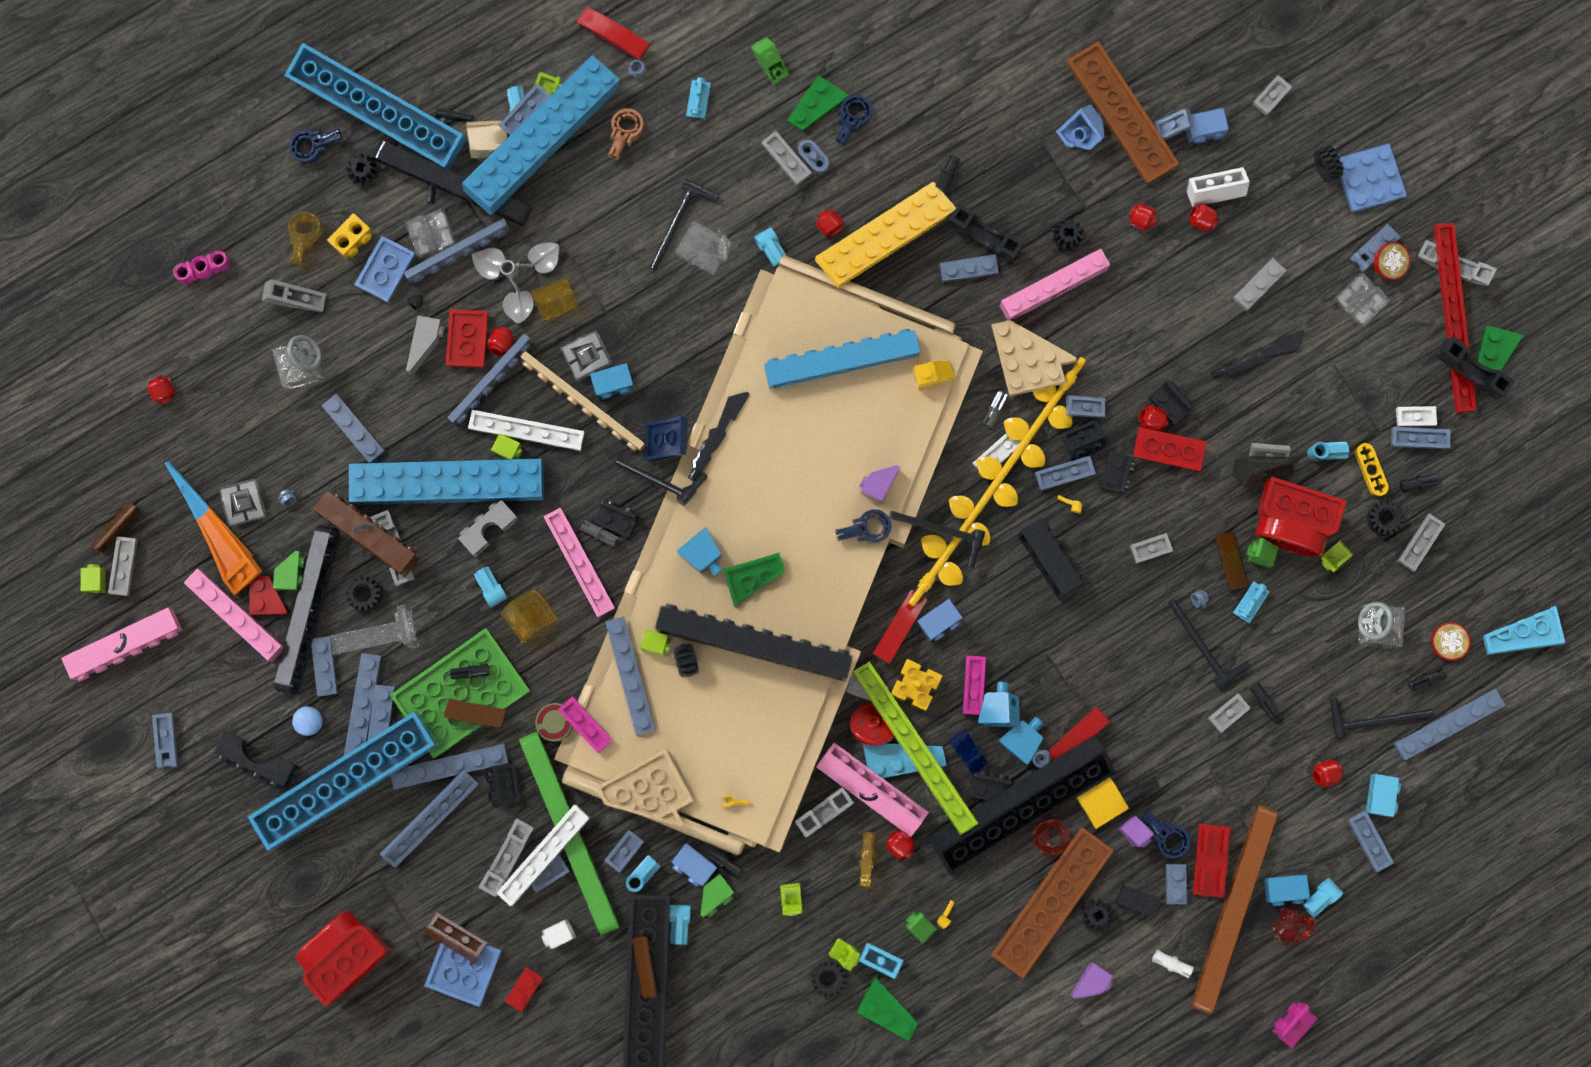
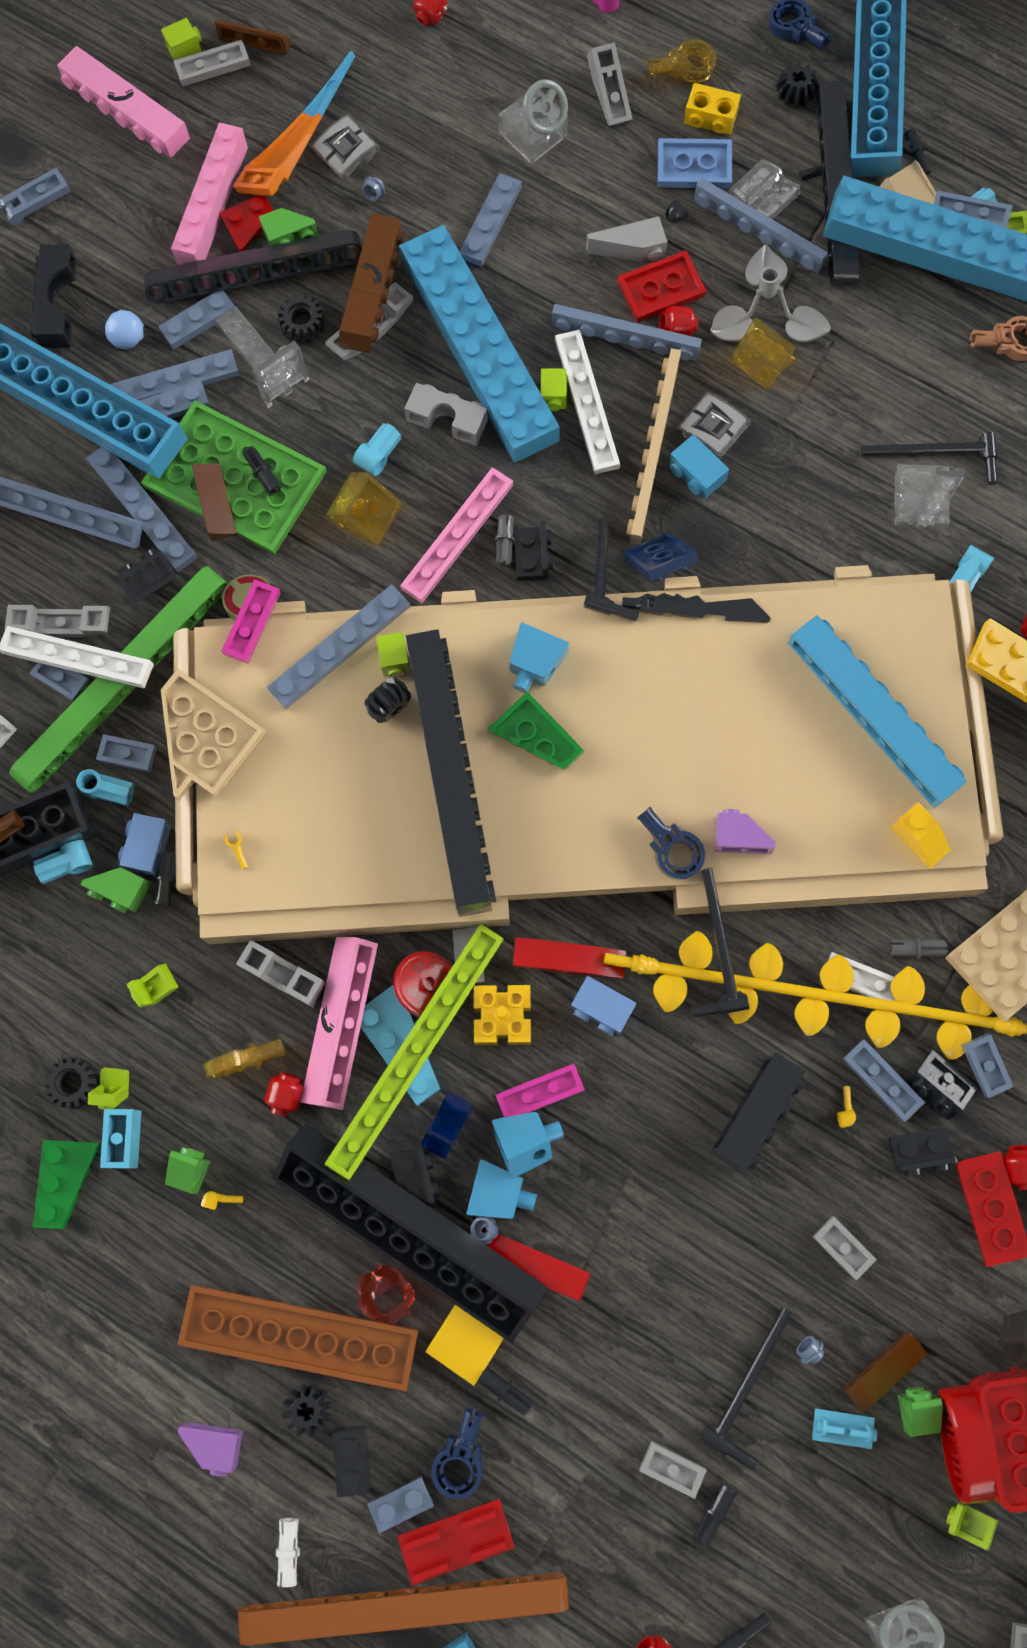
camera: 70 degrees right, 5 degrees down
medium lavender slope [1118,816,1154,847] -> none

